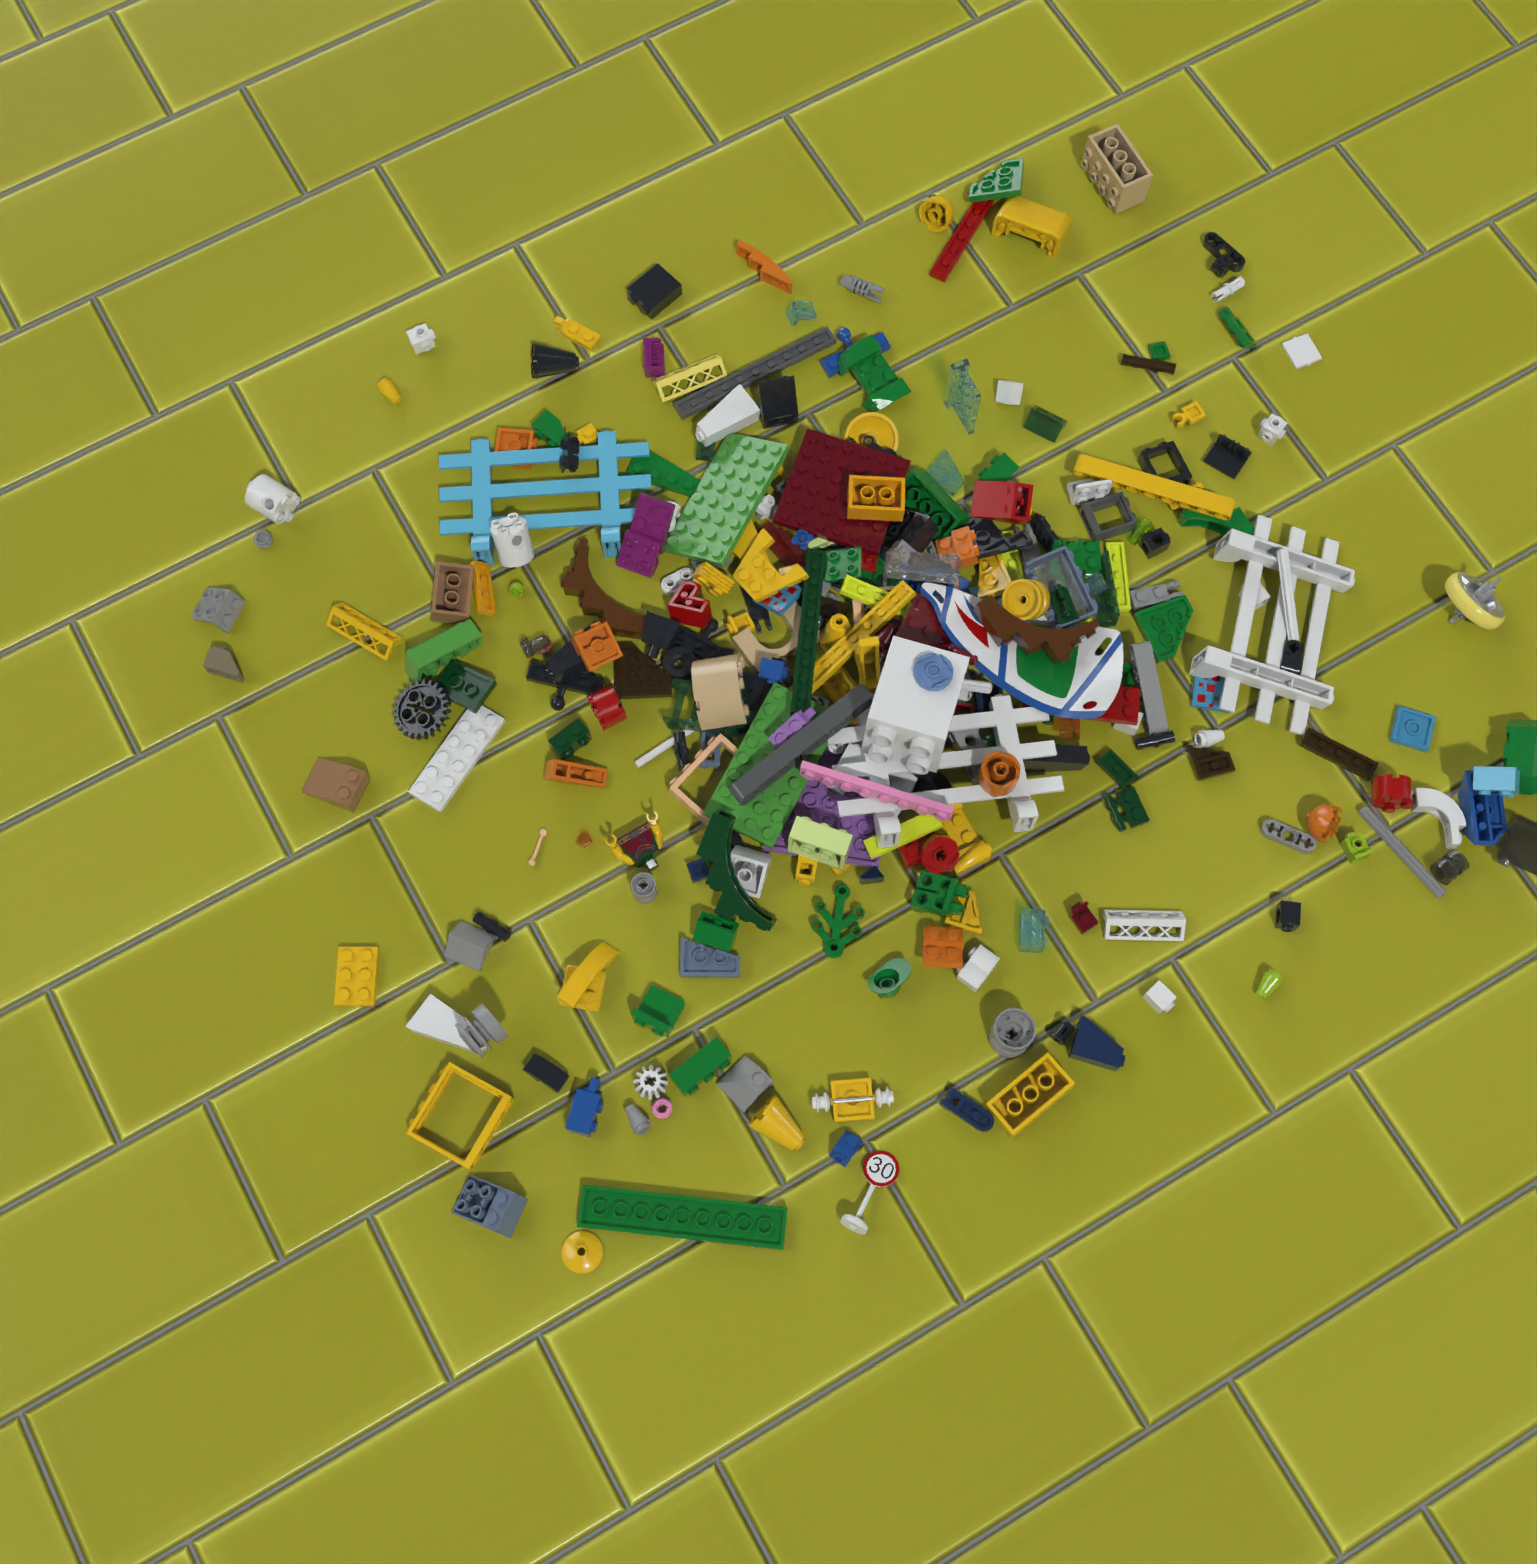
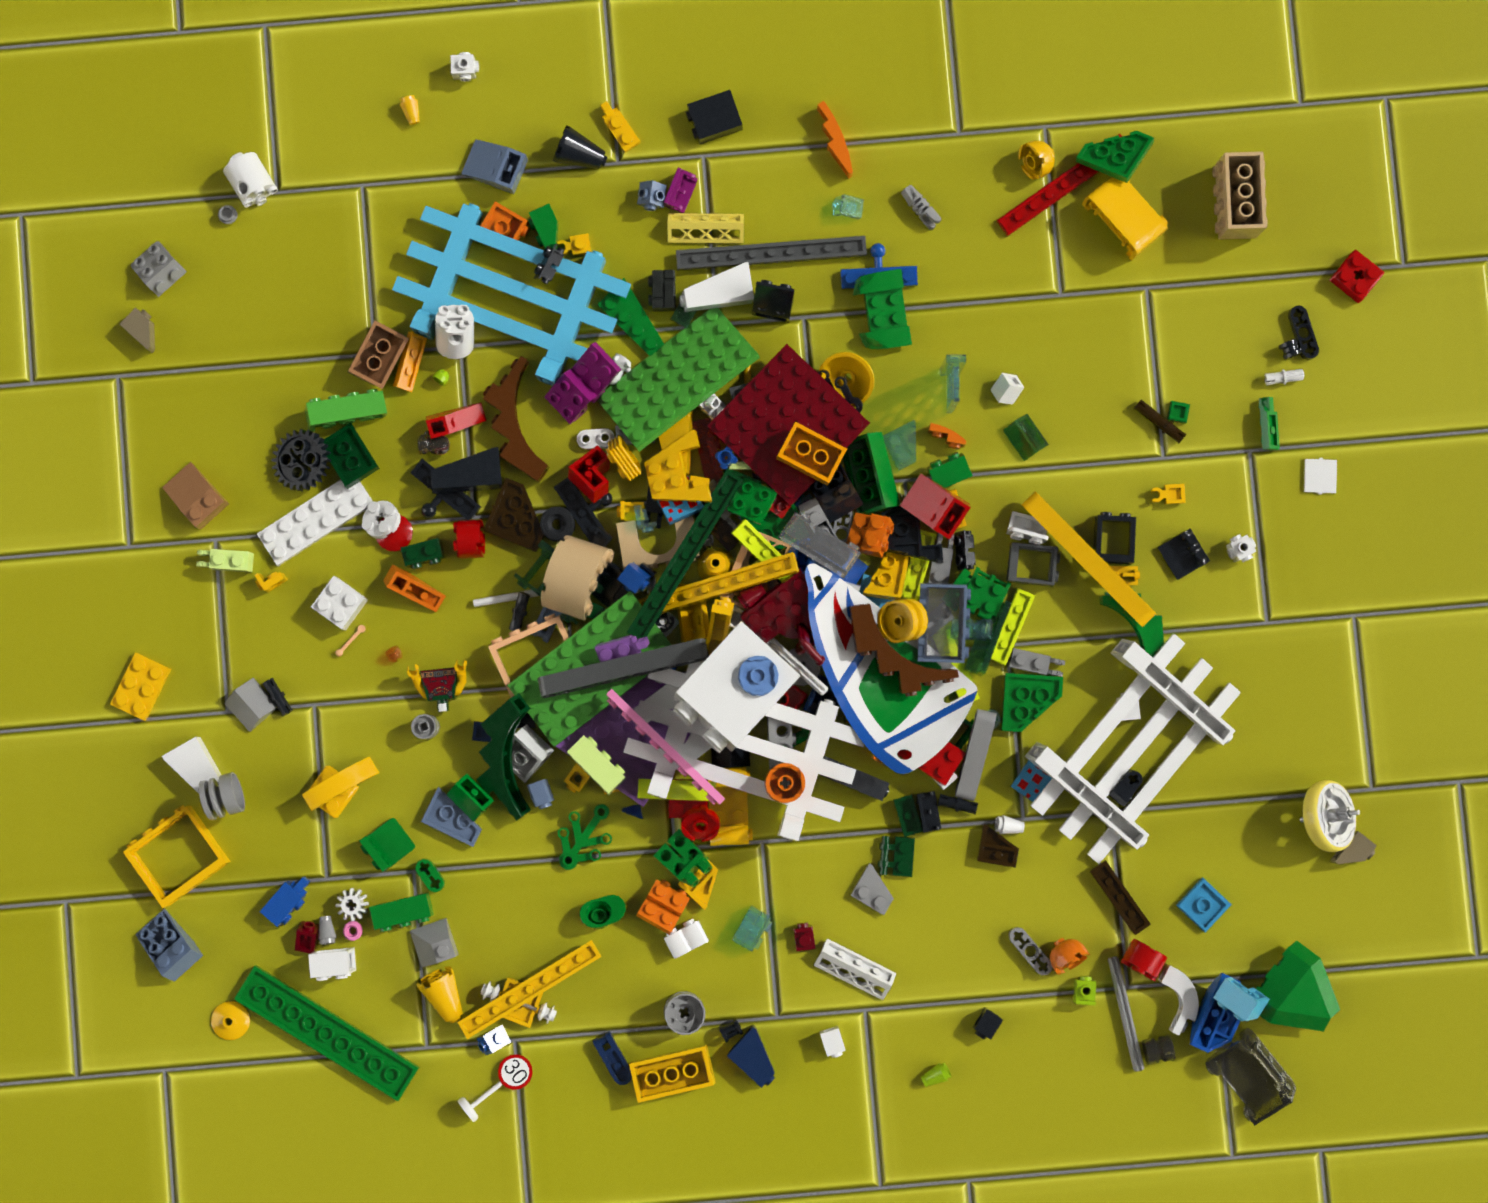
camera: 30 degrees right, 15 degrees up
yellow fence [326,602,403,661] -> none
black slope [522,1053,570,1093] -> none
orange plate [570,621,623,672] -> none
black torso [642,611,684,659] -> none
dark green hinge [1049,584,1079,625] -> none
clear neon green cone [1128,518,1154,545] -> none
black brick [1139,527,1171,559] -> none
white axle [1277,549,1300,641] -> none
none -> yellowish green hinge [196,549,254,572]
none -> yellow bracket [255,572,288,592]
none -> dark red bracket [295,921,319,953]
none -> white piece [308,947,356,981]
none -> white piece [311,576,368,630]
none -> white plate [362,501,401,539]
none -> red dish [376,515,413,552]
none -> green beam [416,859,445,892]
none -> slope [426,402,487,439]
none -> yellow plate [457,940,602,1039]
none -> sand blue slope [461,139,528,195]
none -> sand blue brick [527,779,554,809]
none -> clear light blue bracket [634,505,657,533]
none -> sand blue brick [637,180,667,211]
none -> pearl dark grey brick [648,270,676,312]
none -> light grey wing [851,863,894,915]
none -> black hinge [916,791,941,833]
none -> orange slope [928,423,966,449]
none -> red brick [1329,249,1384,303]
none -> dark tan slope [1330,831,1377,864]

